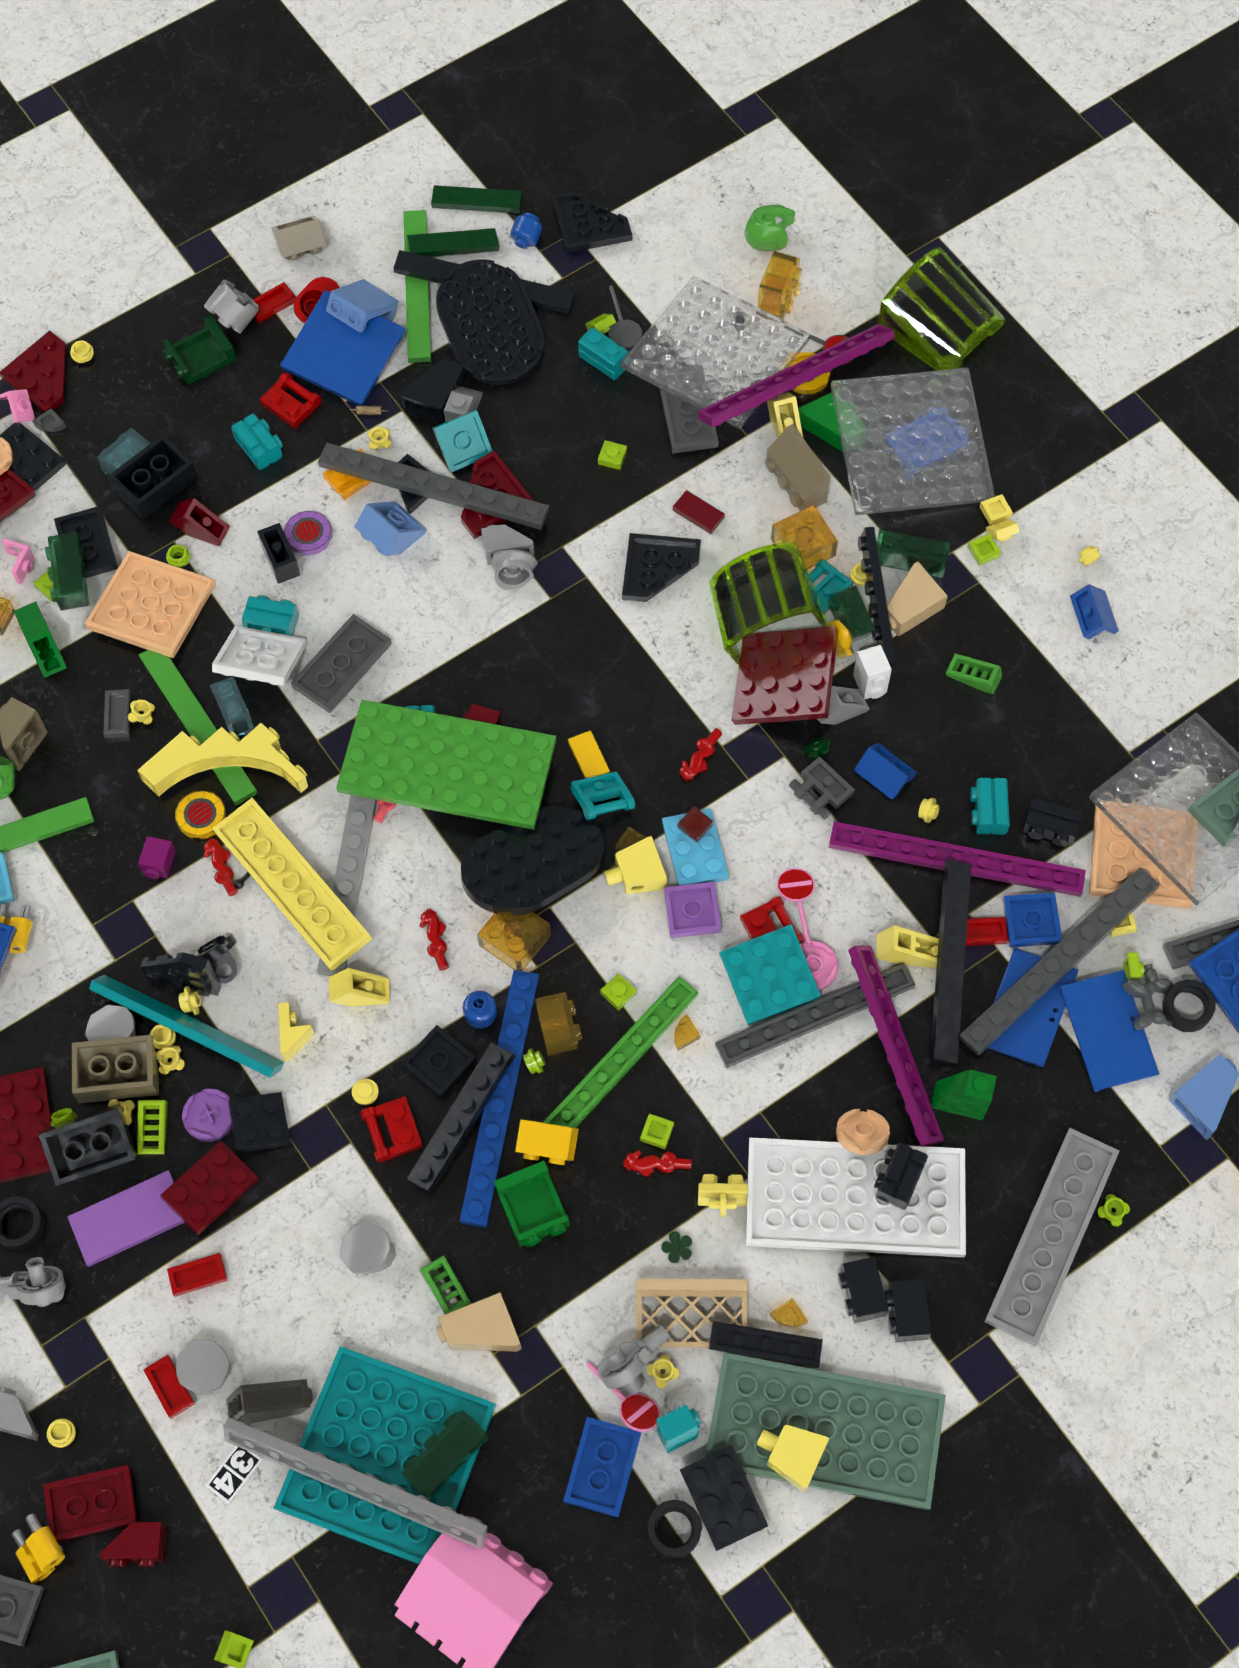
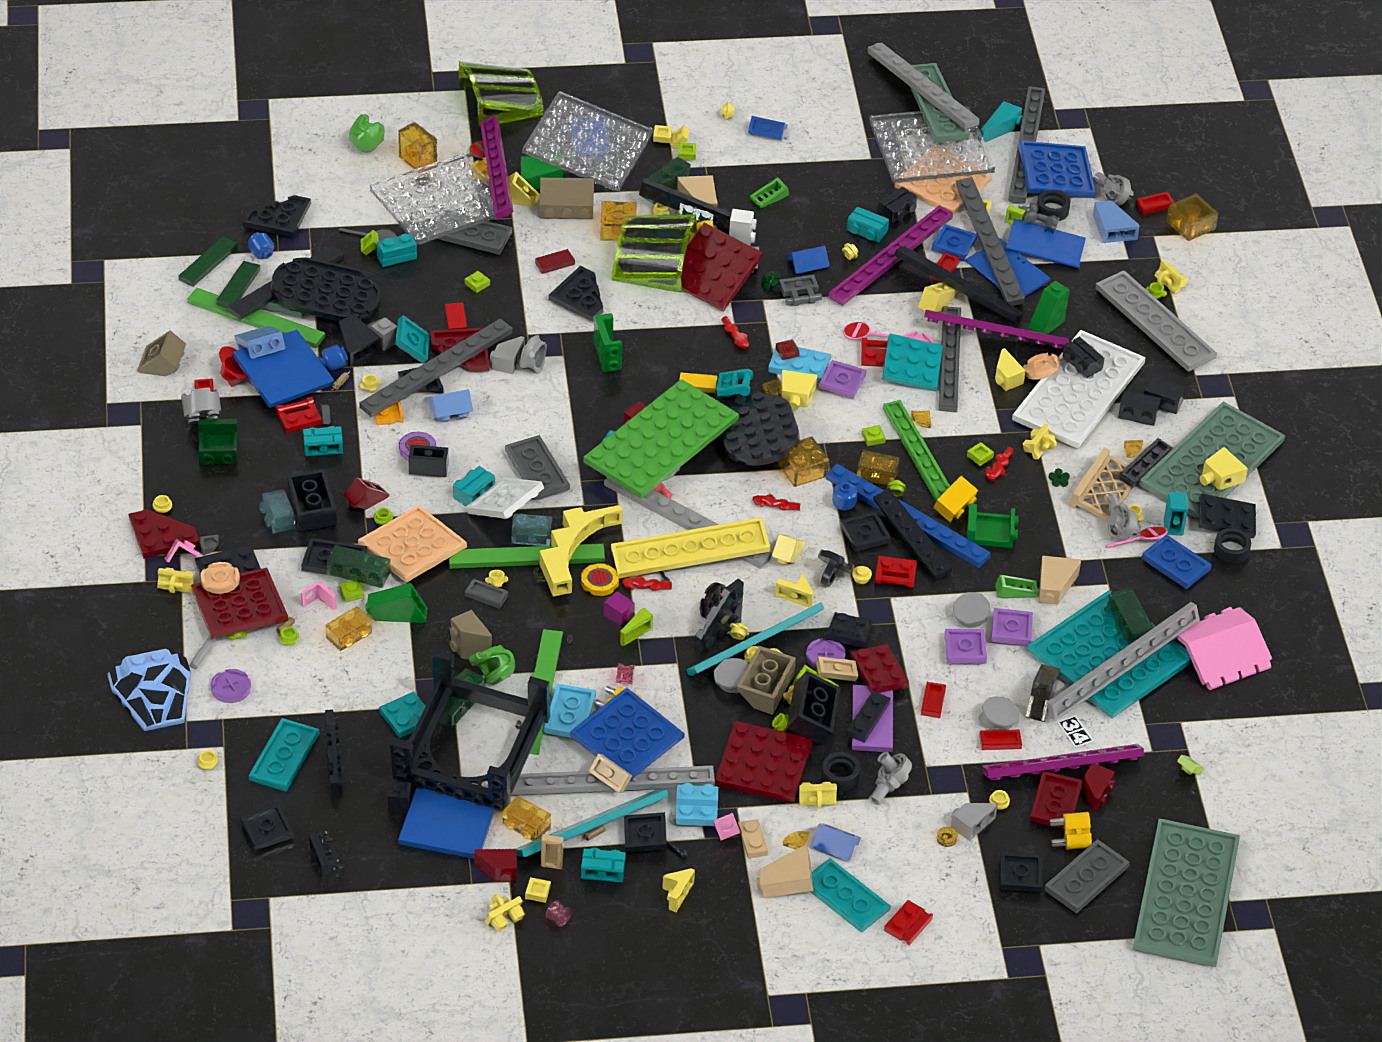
camera: 65 degrees left, 20 degrees down
none -> blue head [320,344,348,372]
none -> dark grey tile [321,404,331,424]
none -> red tile [445,303,467,329]
none -> green panel [593,313,622,372]
none -> clear pink wheel [616,663,635,685]
none -> lime slope [620,608,653,647]
none -> tan plate [816,657,858,681]
none -> black tile [818,549,855,587]
none -> black plate [846,691,891,743]
none -> medium lavender plate [944,629,987,664]
none -> magenta plate [983,744,1144,780]
none -> medium lavender plate [991,608,1033,646]
none -> light yellow slope [995,349,1025,391]
none -> light yellow hips [1154,260,1188,294]

